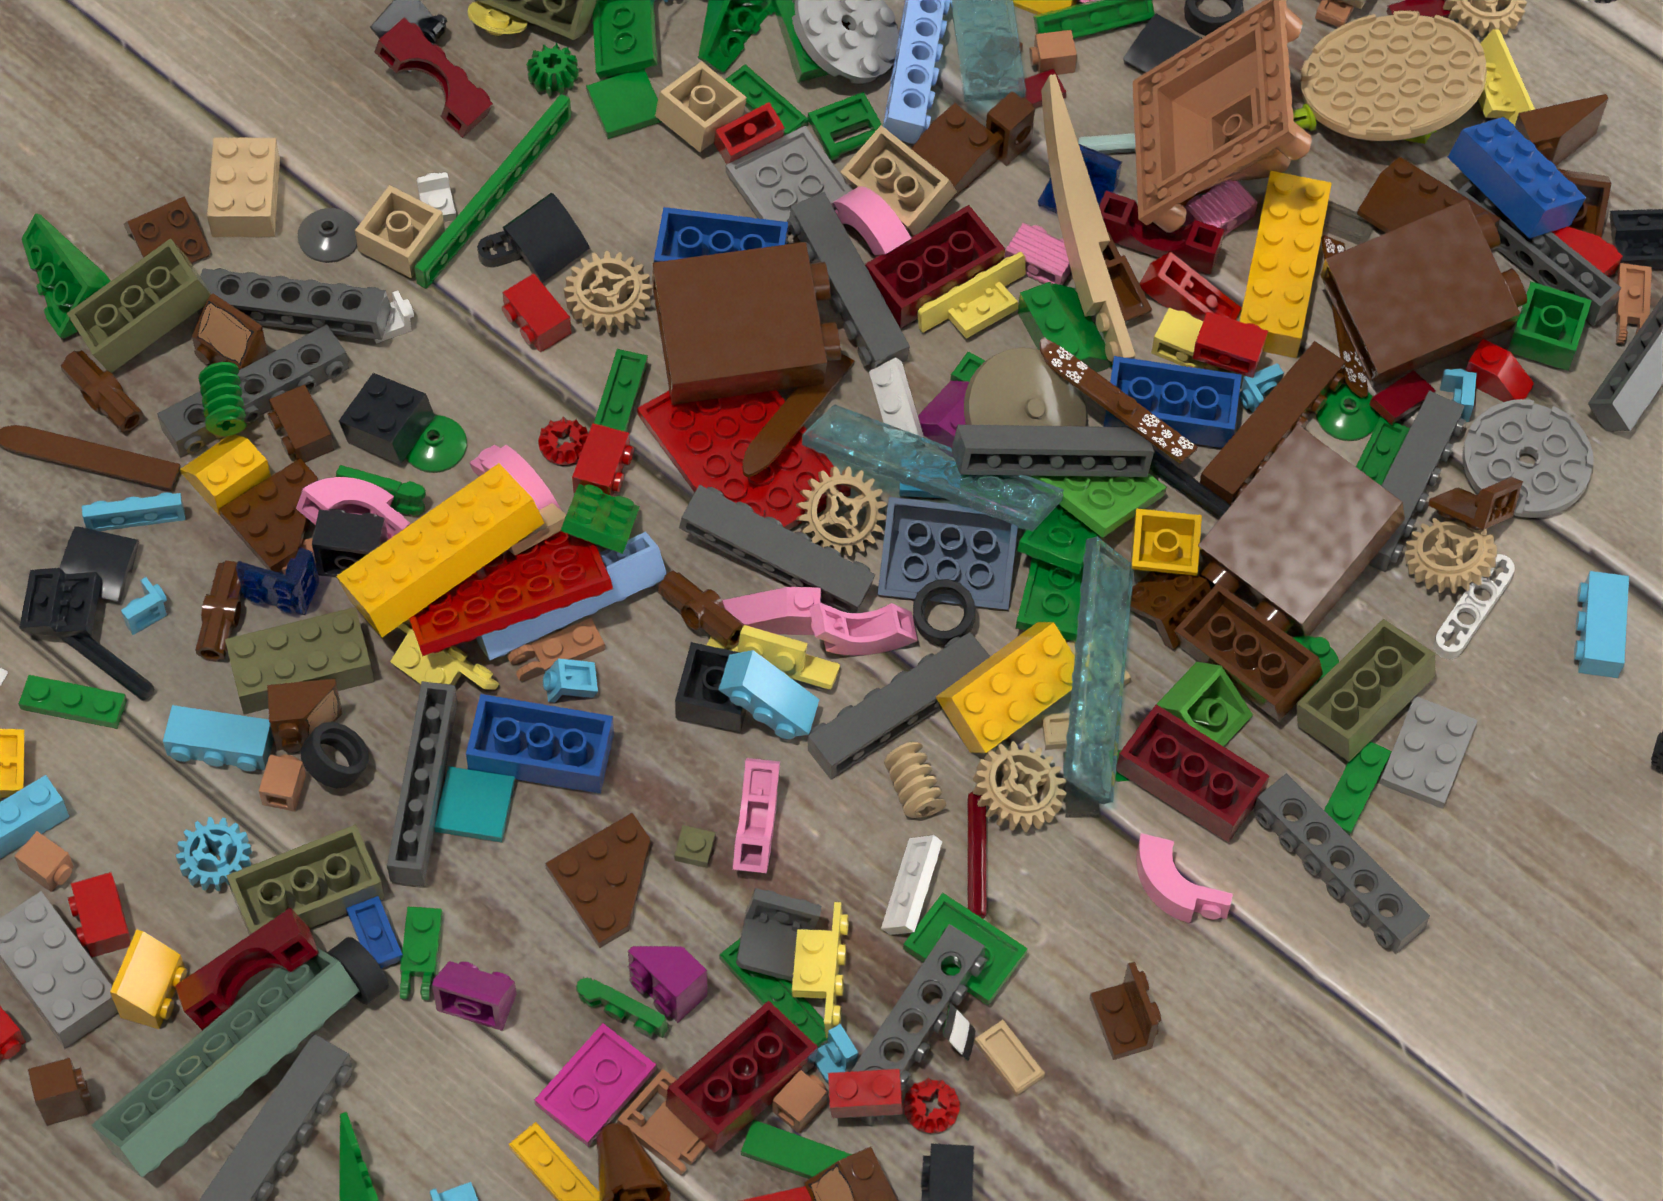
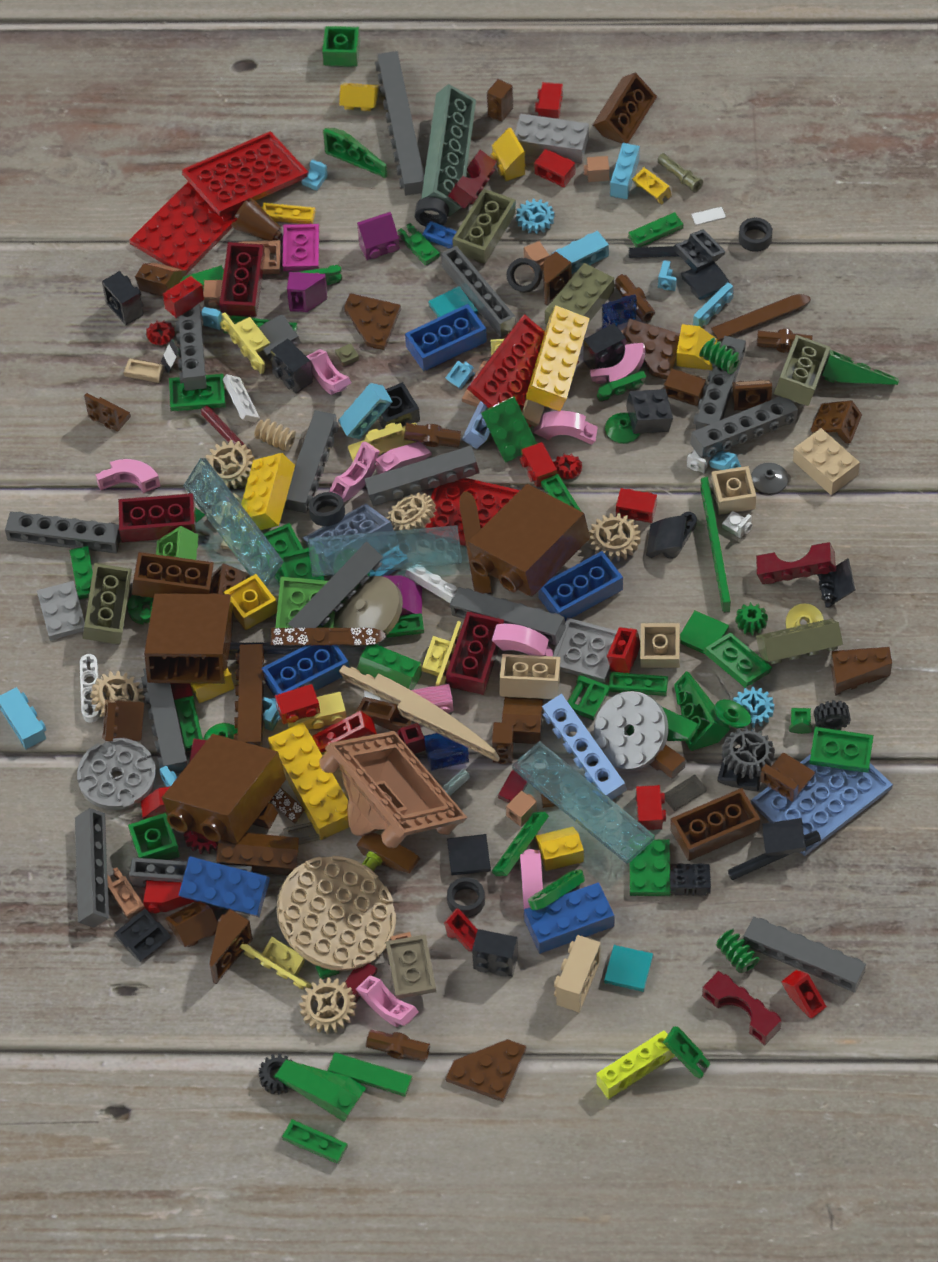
camera: 145 degrees right, 5 degrees down
none -> black brick [271,338,313,394]
none -> medium azure bracket [709,451,741,470]

